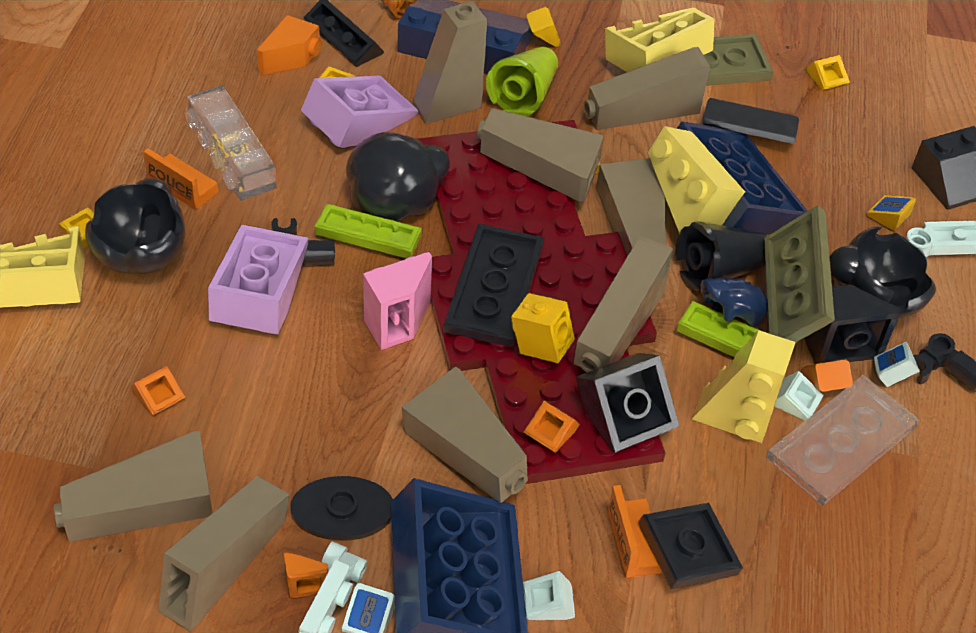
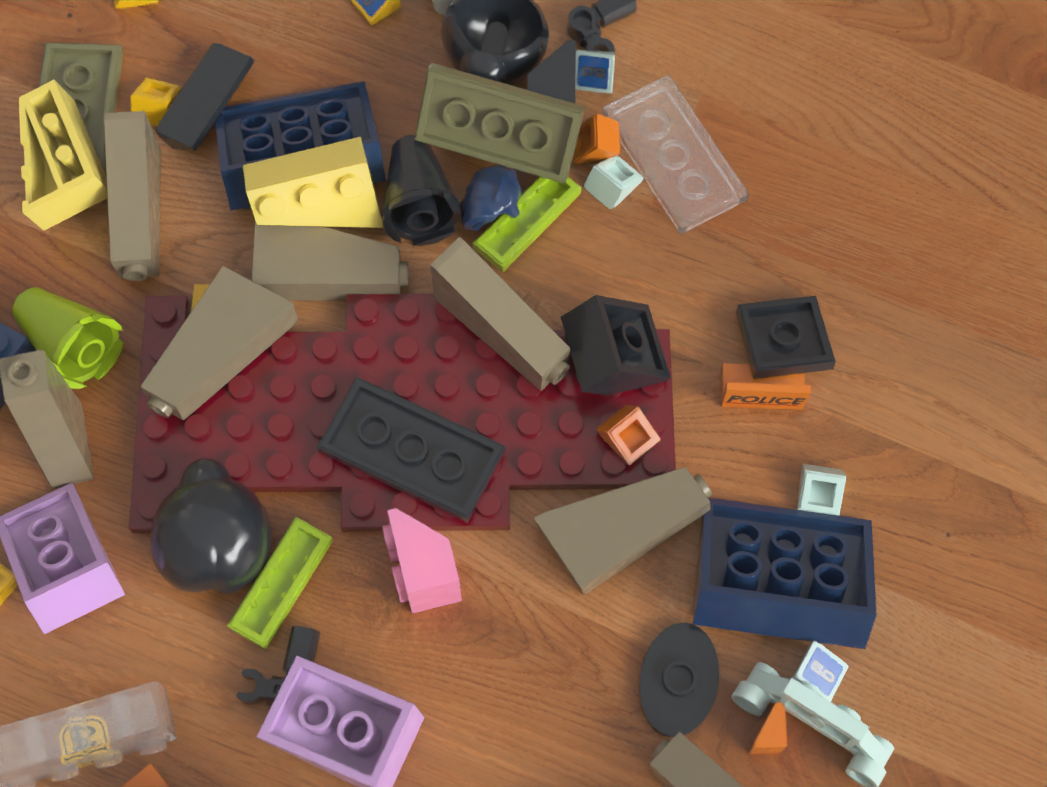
camera: 75 degrees left, 20 degrees up
yellow head [511,293,575,363] -> none
light yellow wedge [692,330,796,443] -> none
none -> yellow slope [131,78,182,126]

